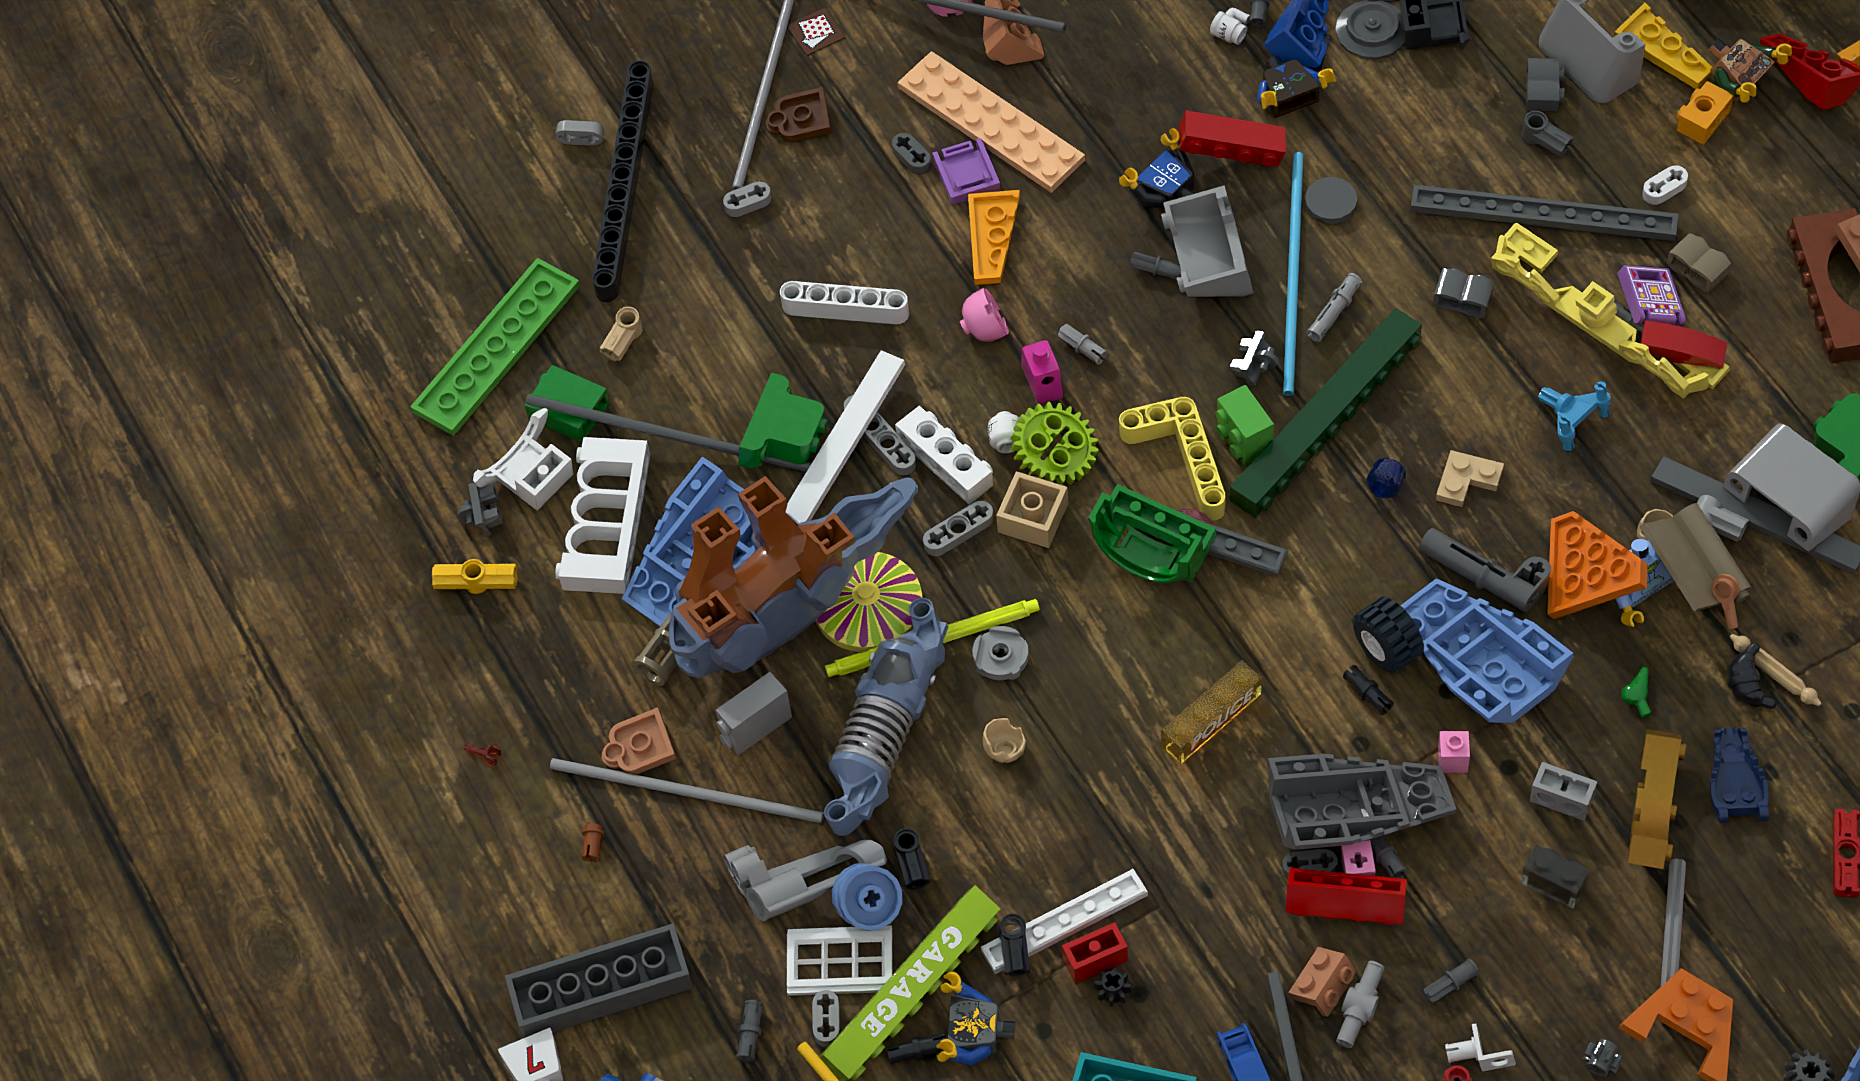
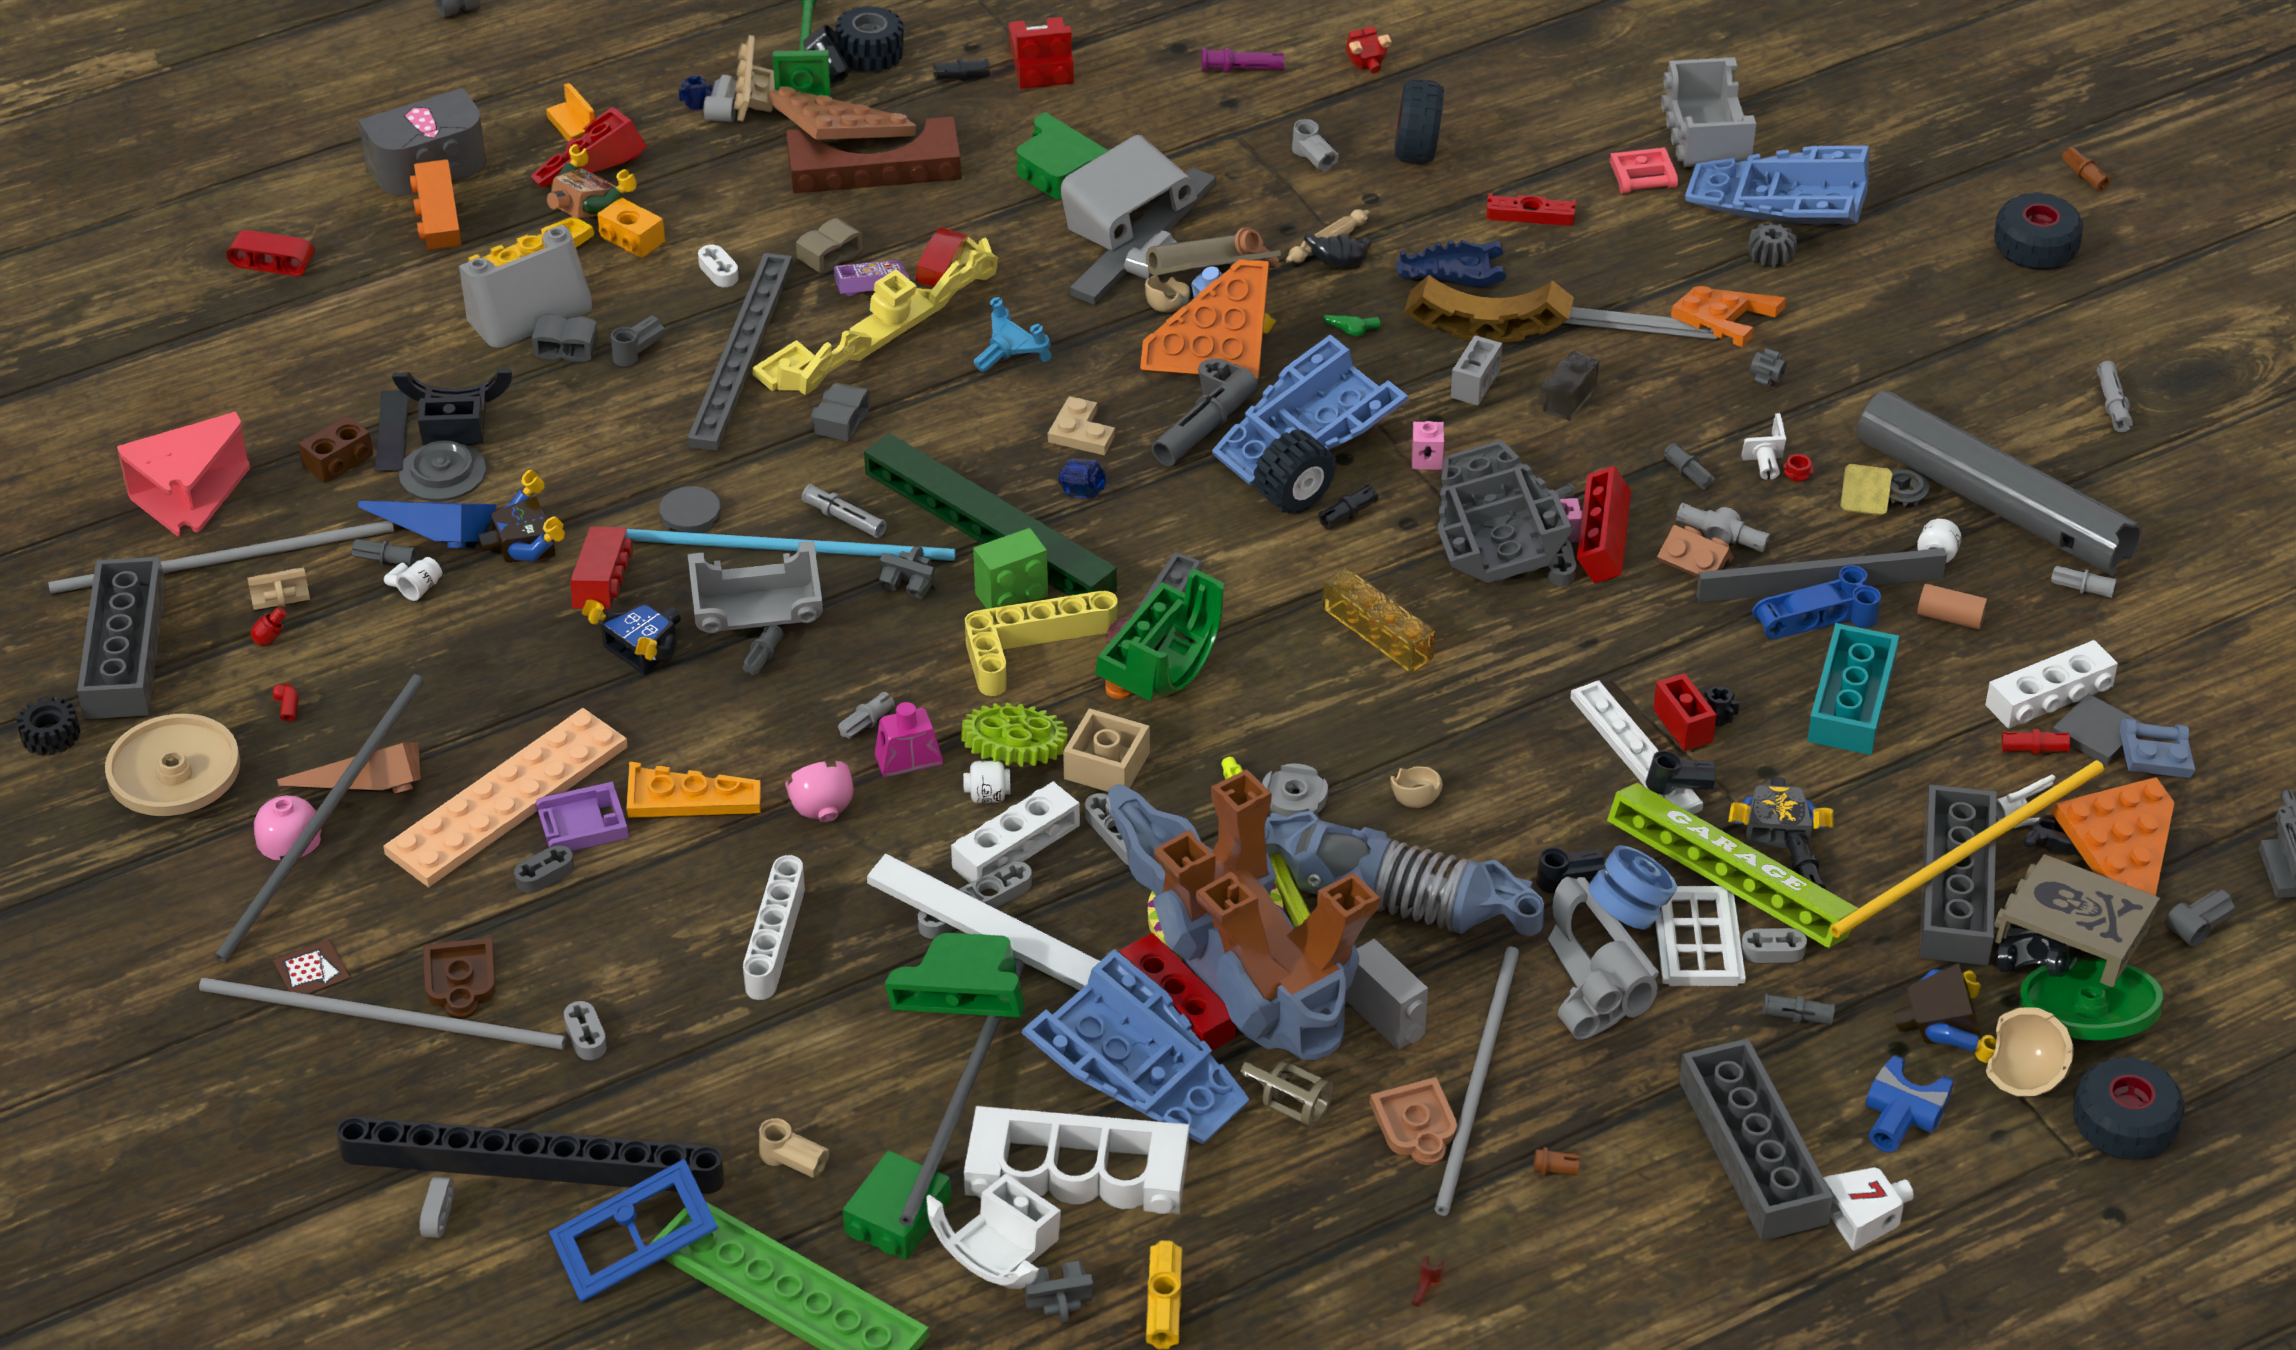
camera: 95 degrees left, 15 degrees down
none -> blue door [549,1159,719,1303]

